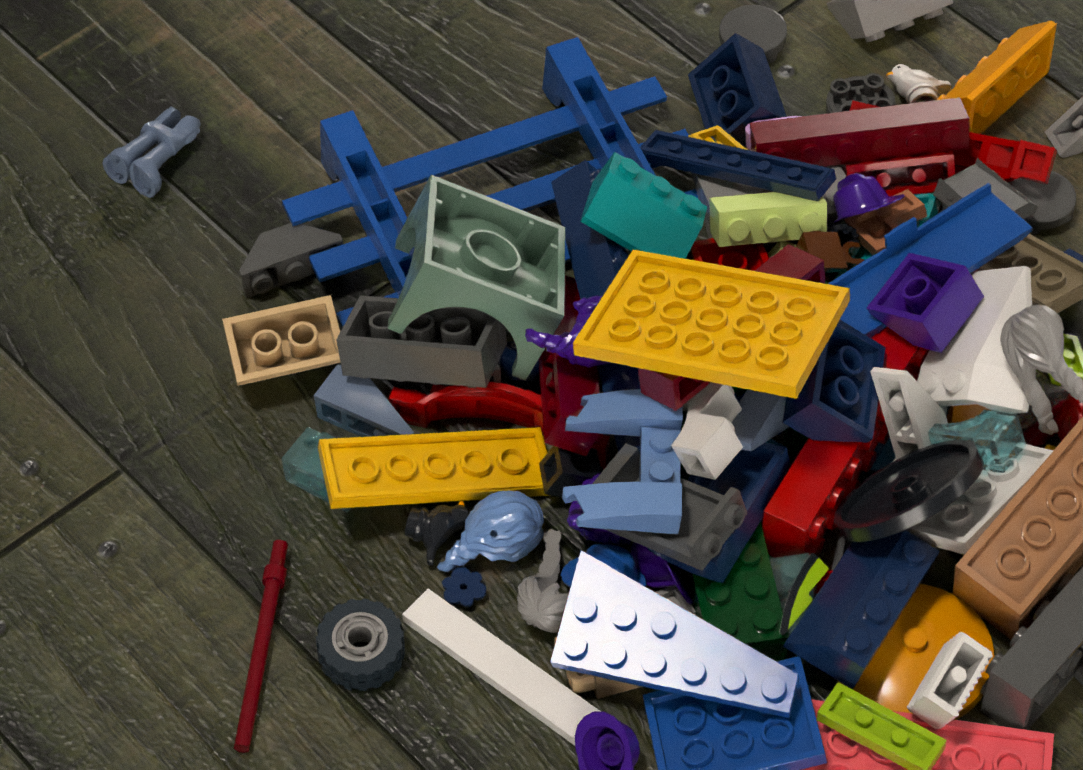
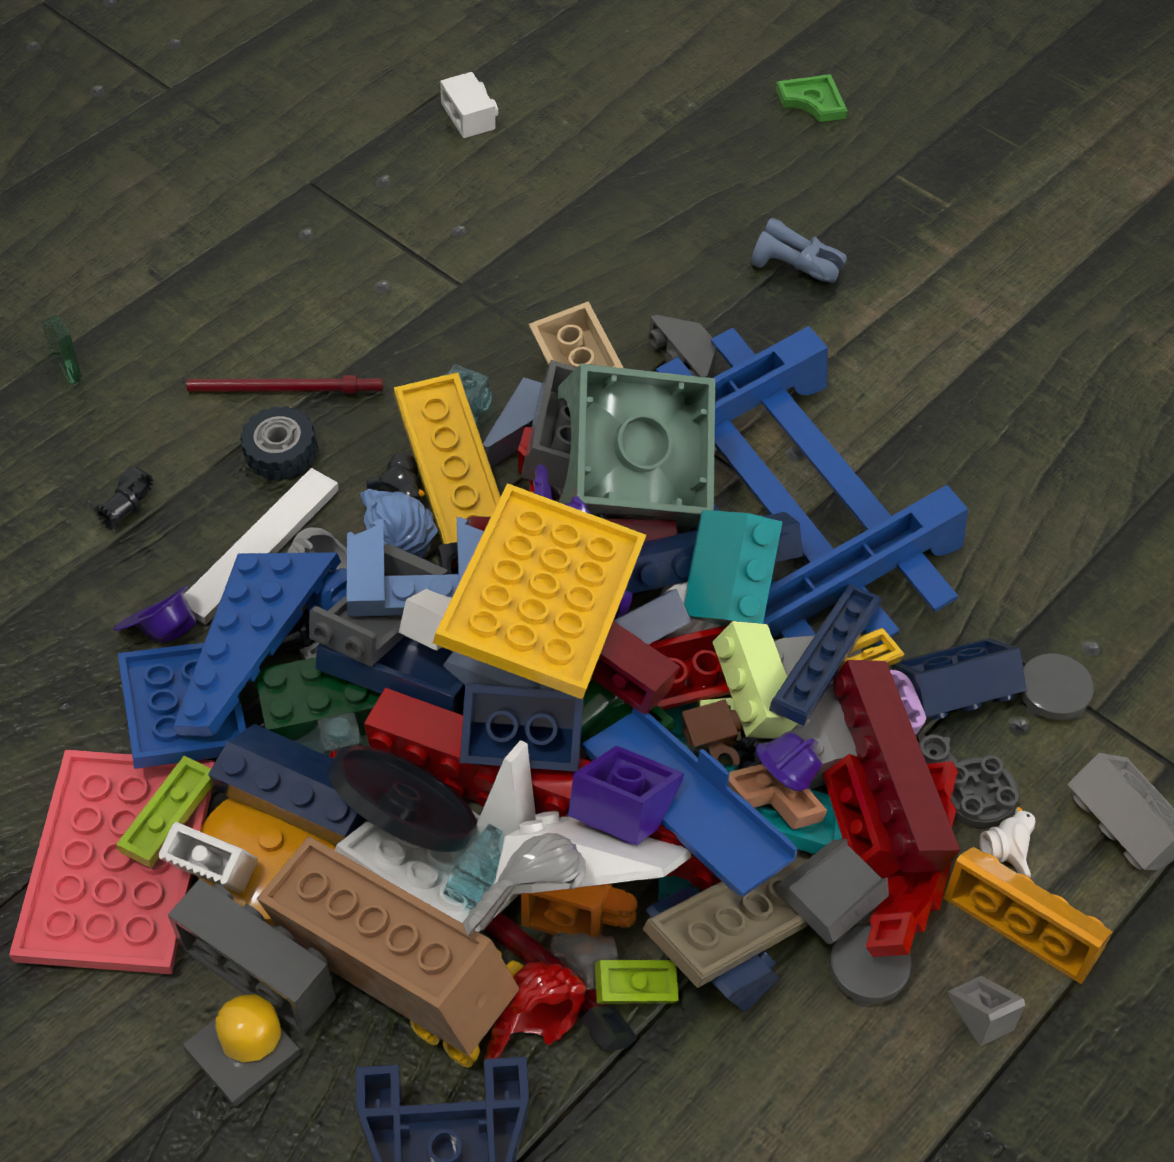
camera: 80 degrees right, 0 degrees up
dark blue plant [442,567,486,607] -> none
sticker [780,553,829,635] -> none

